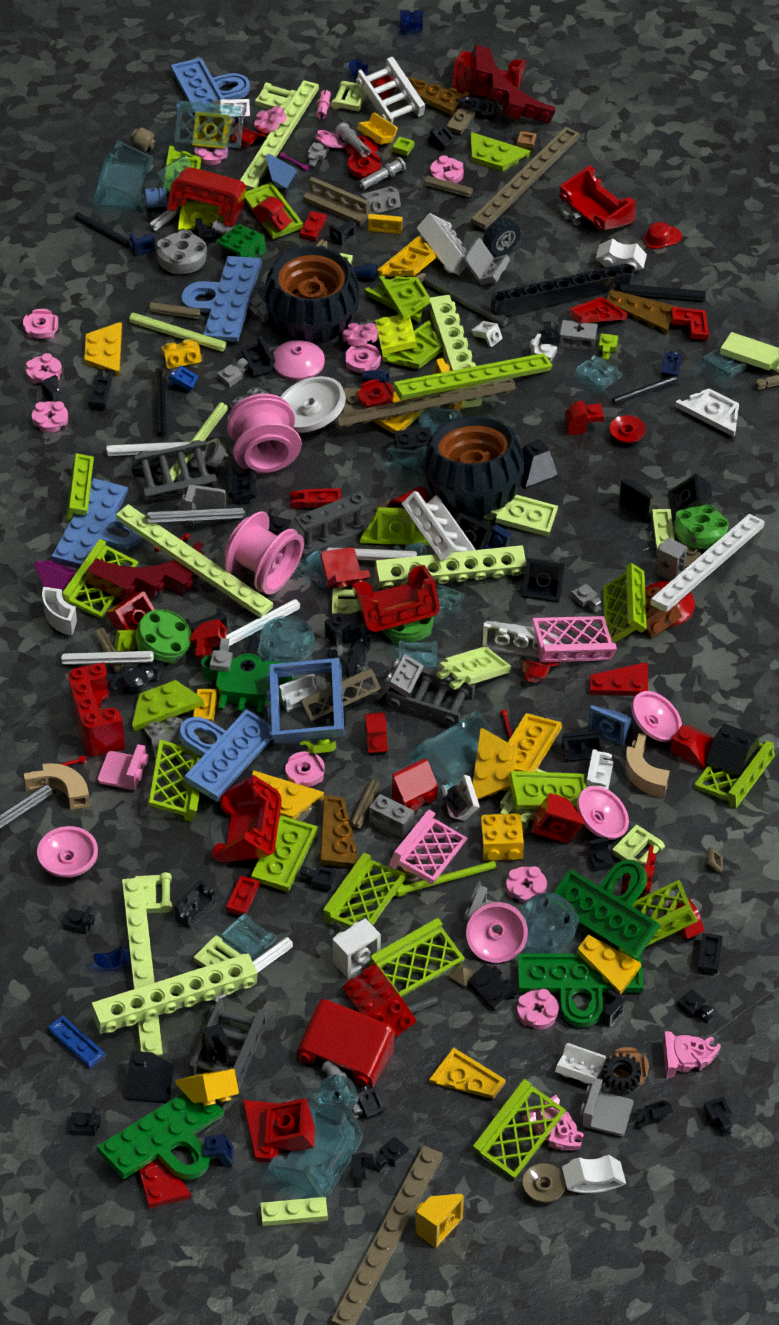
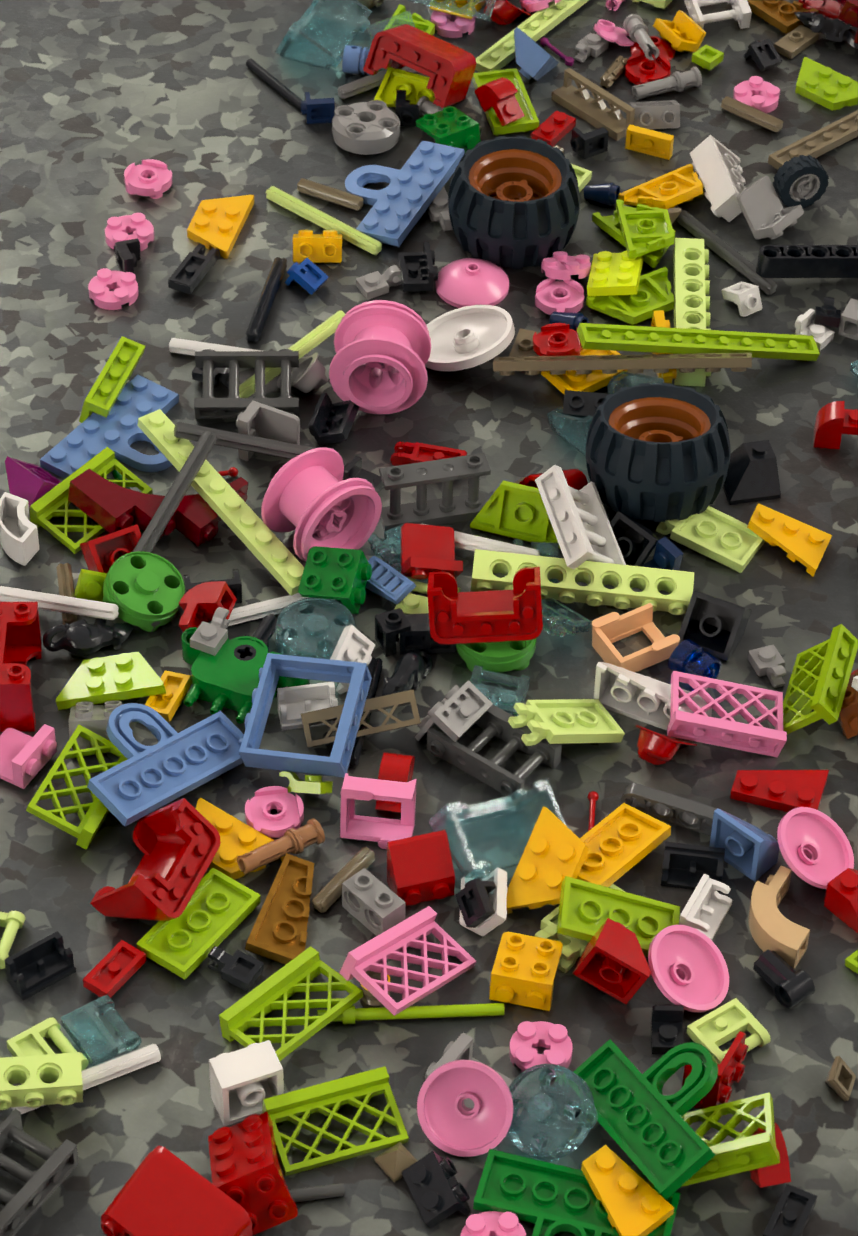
camera: 15 degrees right, 5 degrees down
none -> dark grey axle [133,431,217,553]
none -> medium nougat pin [237,818,325,874]
none -> green bracket [298,546,372,614]
none -> white bracket [330,624,375,694]
none -> bright pink piece [340,773,417,849]
none -> medium blue slope [365,556,416,604]
none -> light nougat piece [592,603,680,672]
none -> dark tan axle [600,56,628,88]
none -> dark grey beam [621,783,728,836]
none -> clear blue wheel [668,639,722,679]
none -> yellow wing [747,503,832,577]
none -> black piece [753,949,815,1009]

